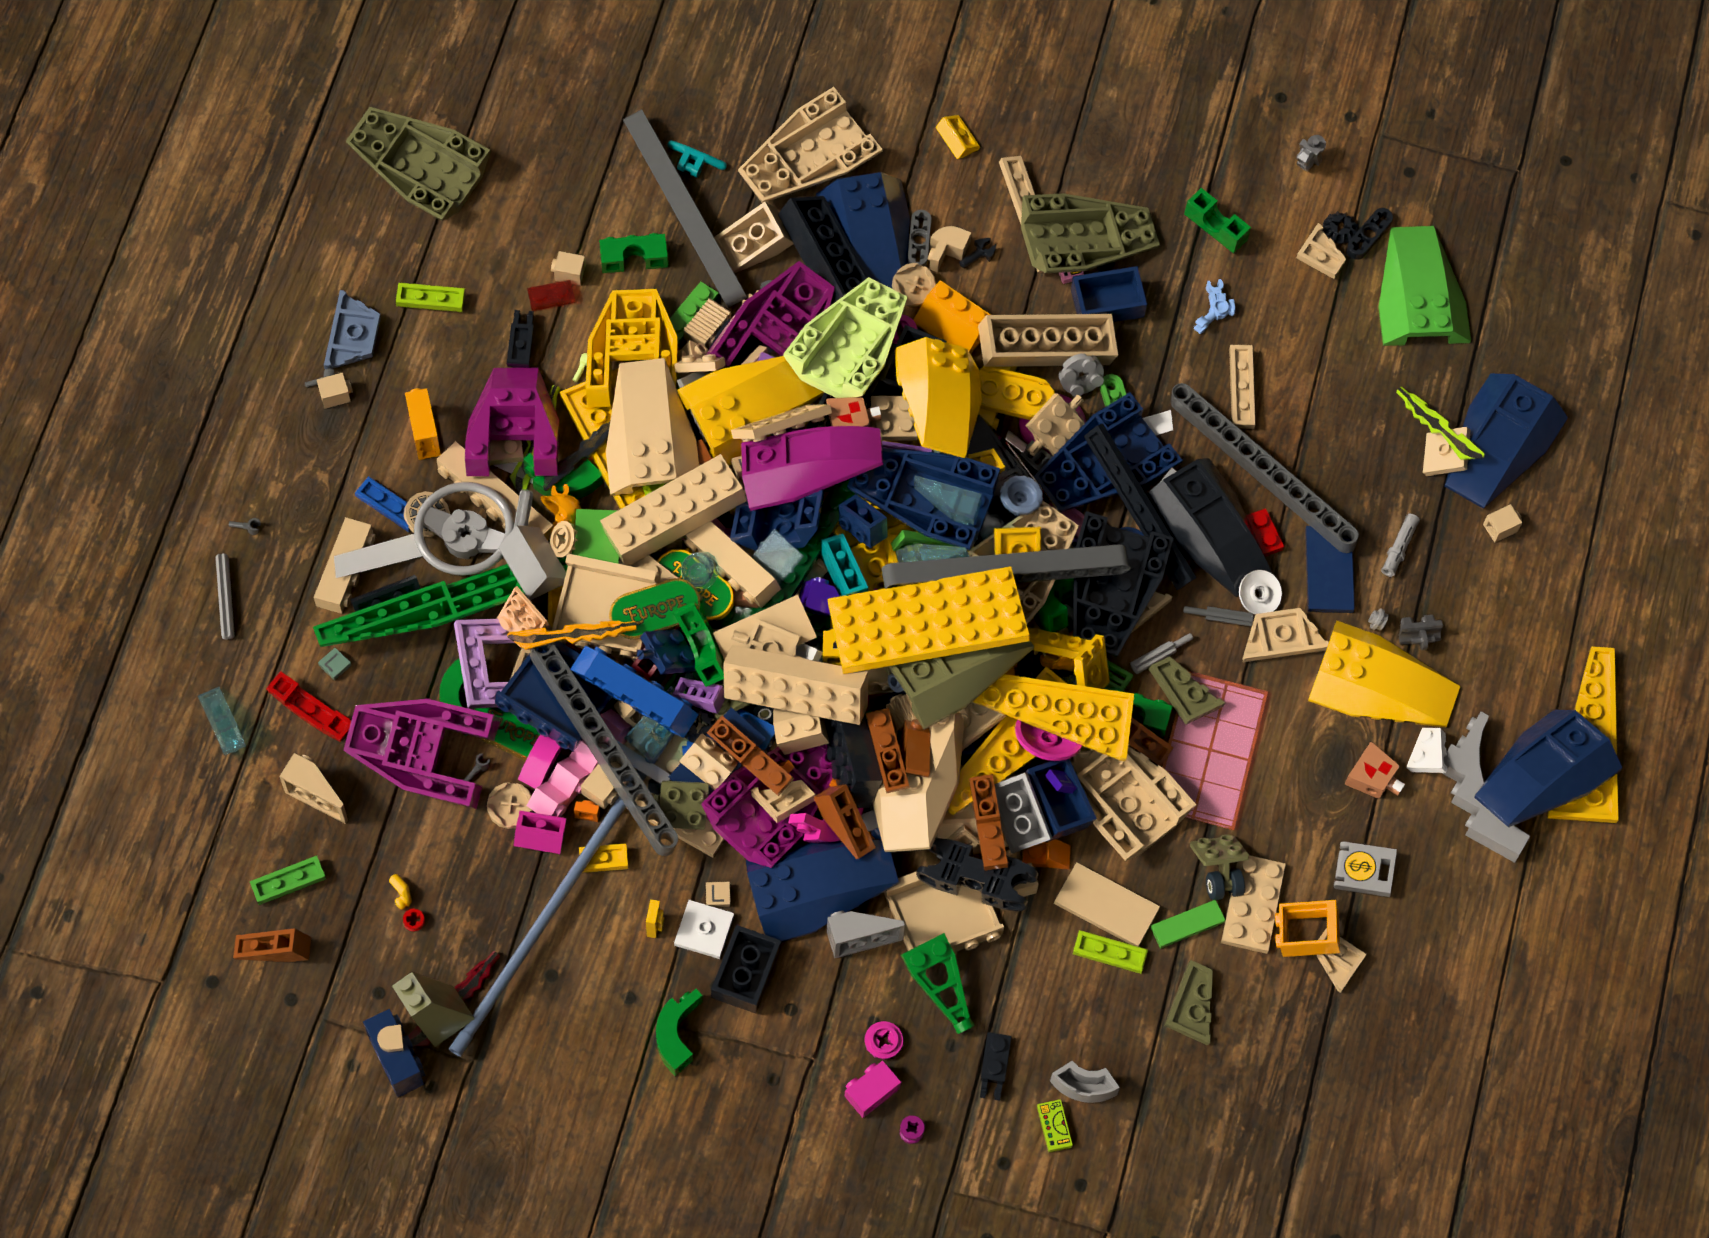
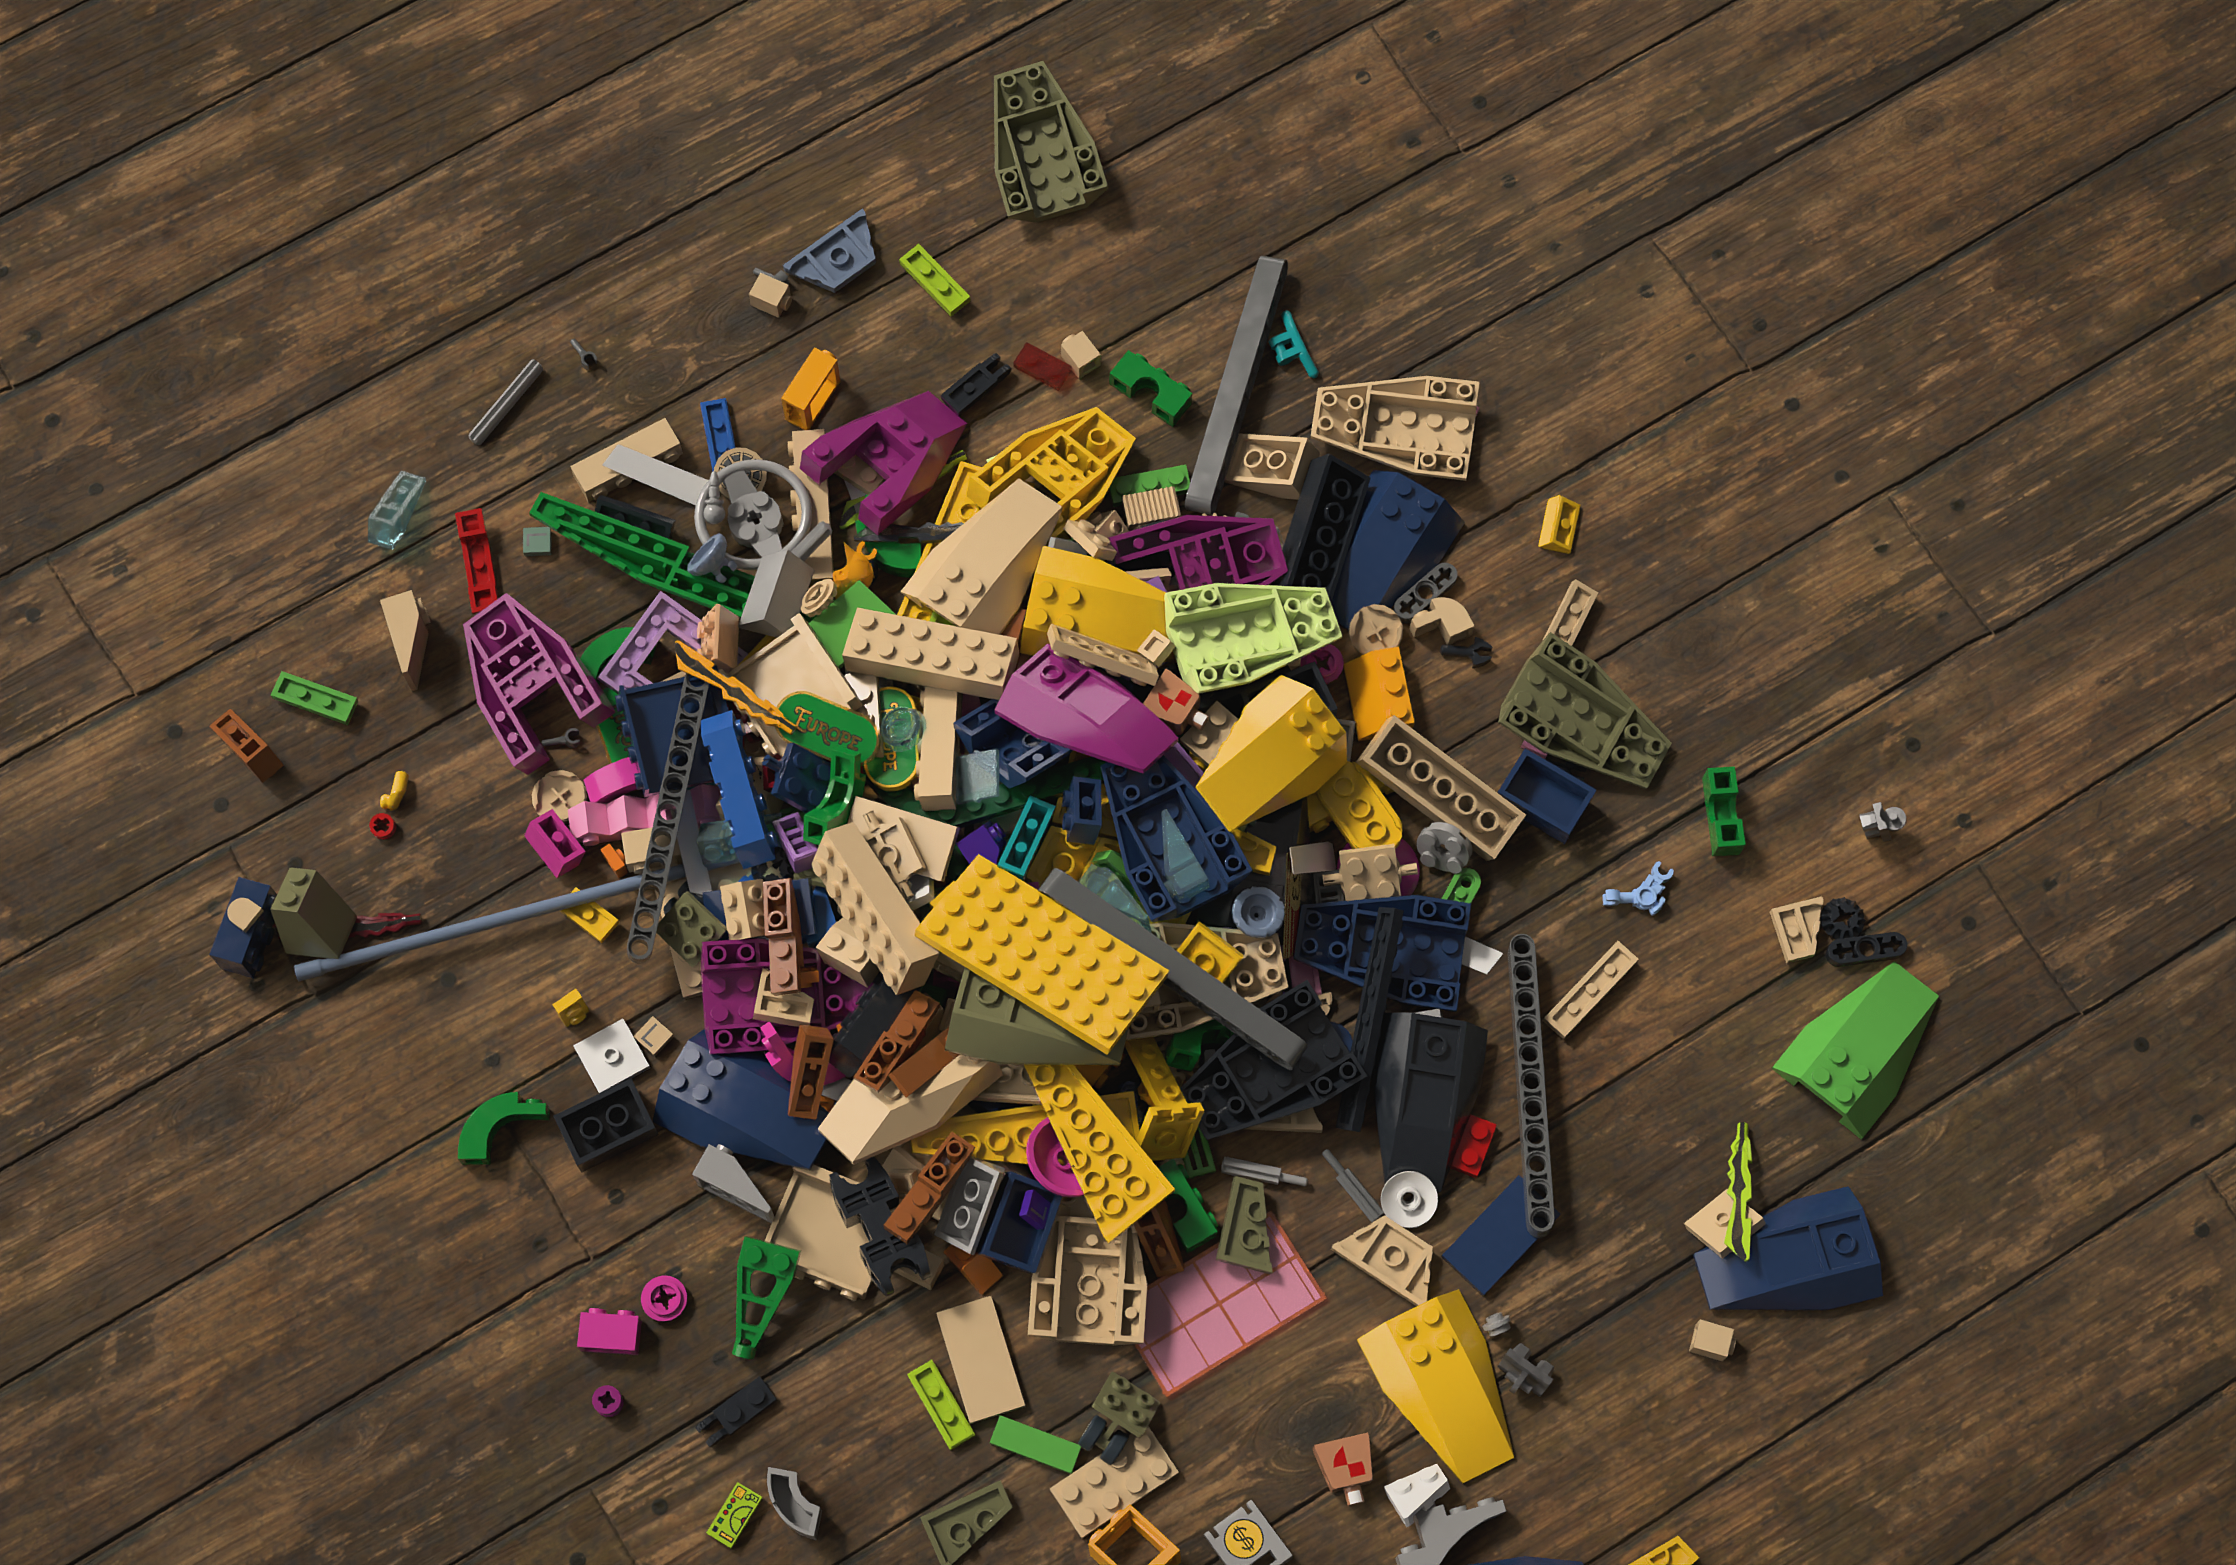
camera: 45 degrees right, 5 degrees up
light grey pin [1381,514,1420,577] -> none
none -> sand blue hair [687,533,737,583]
none -> light grey bar [703,471,725,524]
none -> tan plate [1137,629,1176,667]

